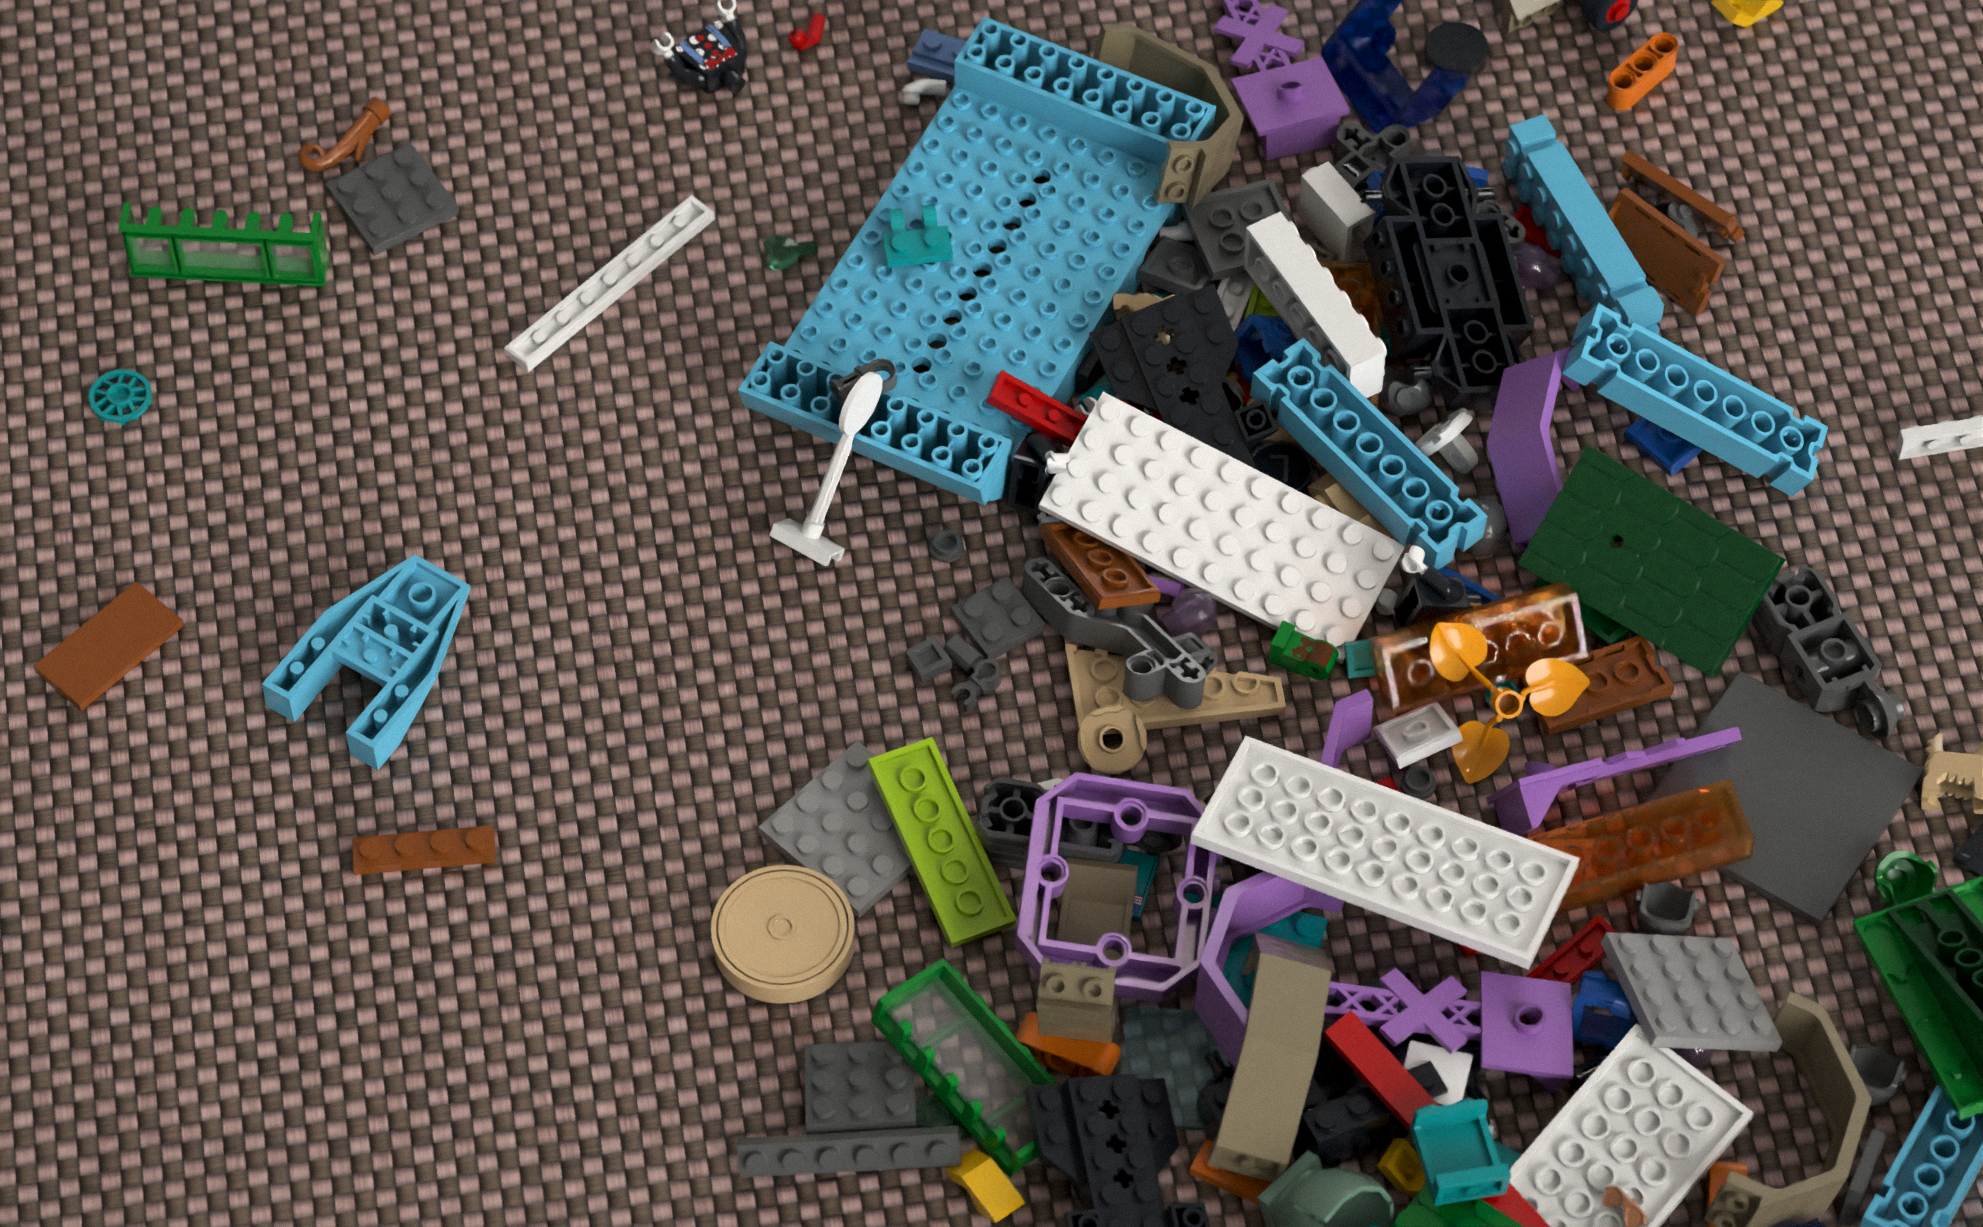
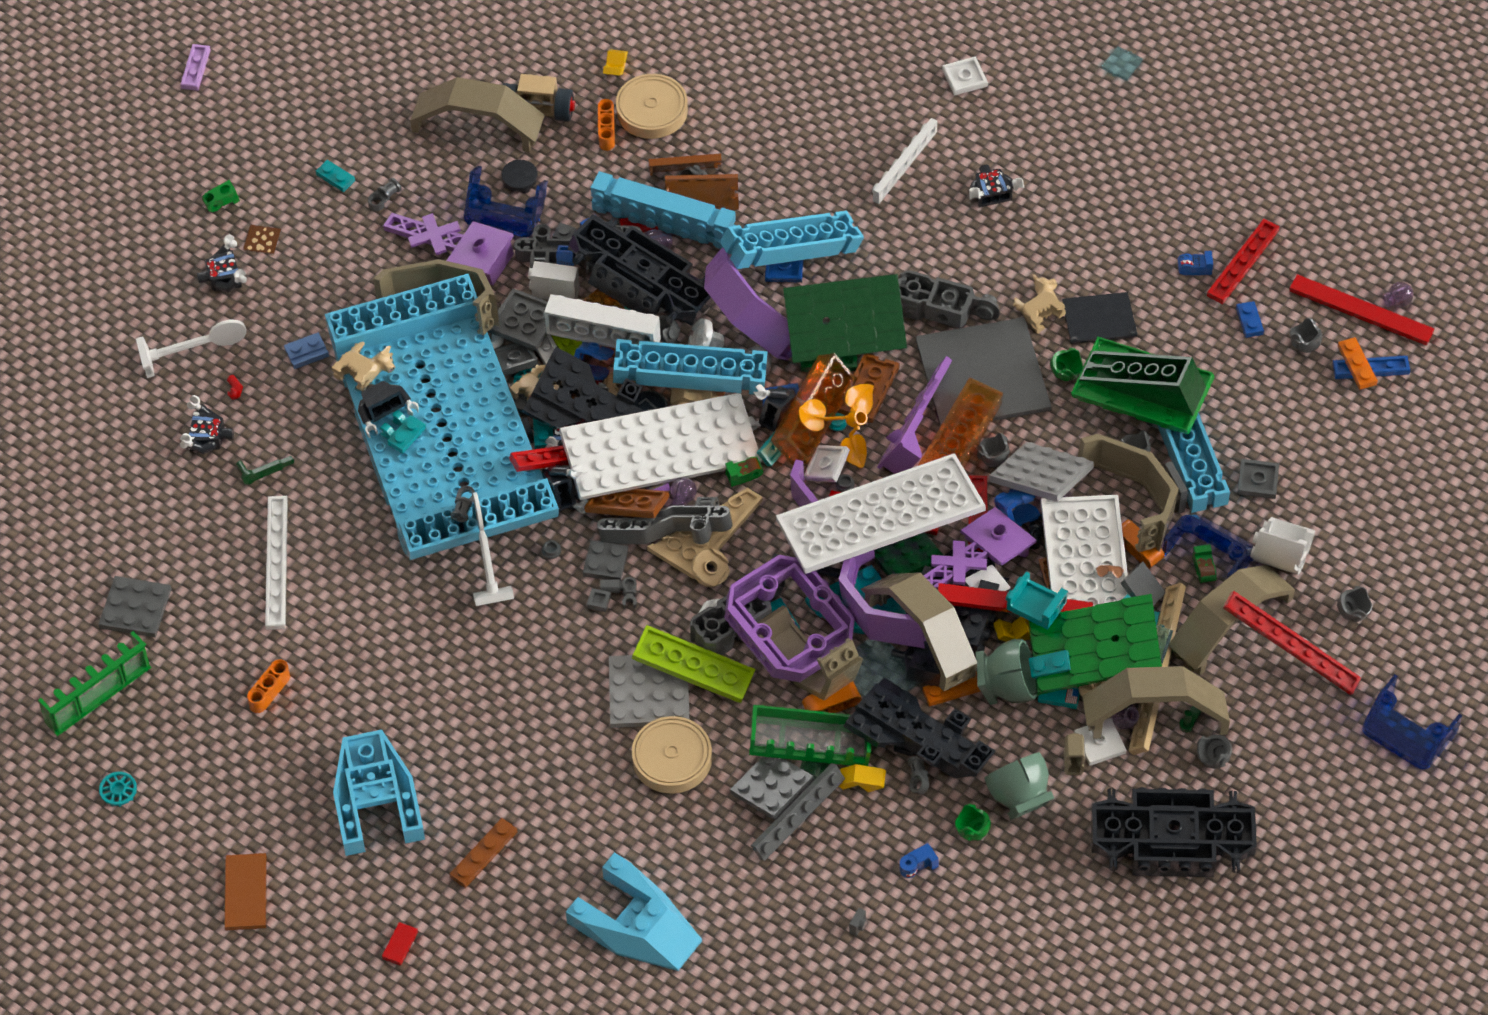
camera: 45 degrees left, 0 degrees up
dark orange plant [298,97,391,171] -> none
clear green rock [763,235,818,270] -> none
white arm [902,79,946,105] -> none
none -> dark green piece [236,456,294,485]
none -> orange beam [247,659,290,713]
none -> tan animal [332,342,395,391]
none -> black torso [358,381,419,438]
none -> red tile [382,922,418,966]
none -> medium azure wedge [566,852,702,971]
none -> tan brick [616,74,688,139]
none -> dark green plate [874,532,944,576]

